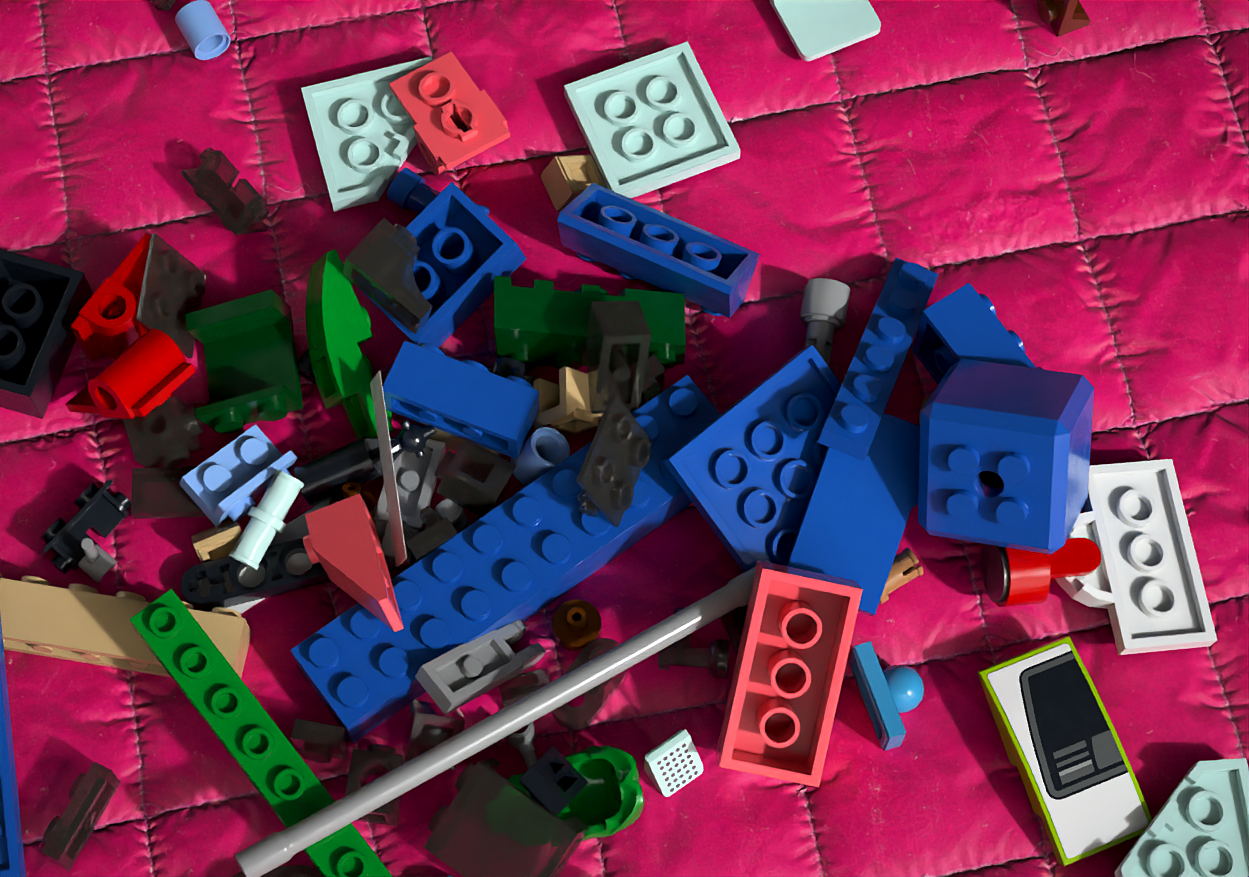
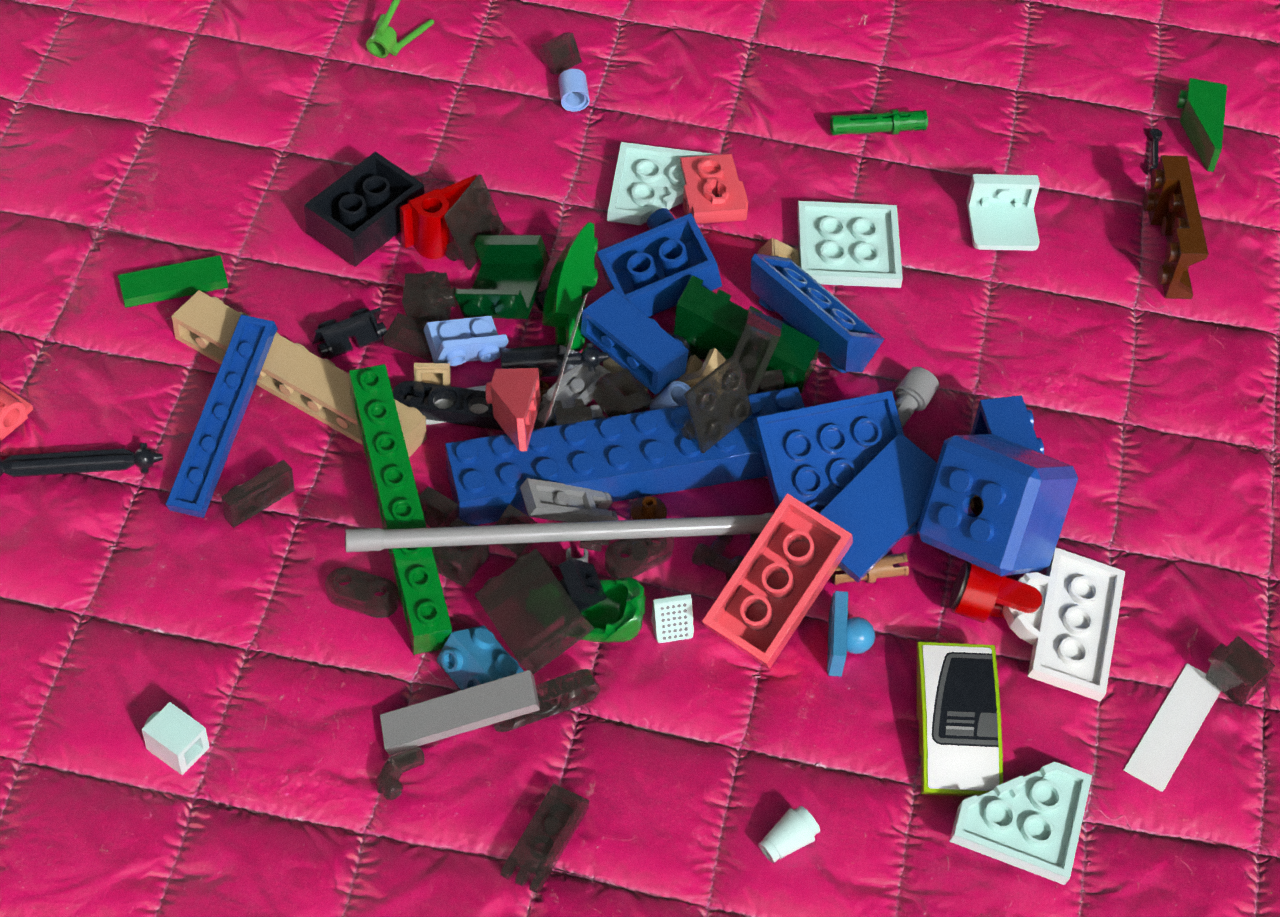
camera: 20 degrees right, 15 degrees down
red piece [65,328,196,419] -> none
light grey hand [78,538,117,583] -> none
clear smoke hinge [181,148,269,235] -> none
light aqua pin [229,469,305,570] -> none
clear smoke arch [342,218,433,334] -> none
blue plate [818,258,939,461] -> none

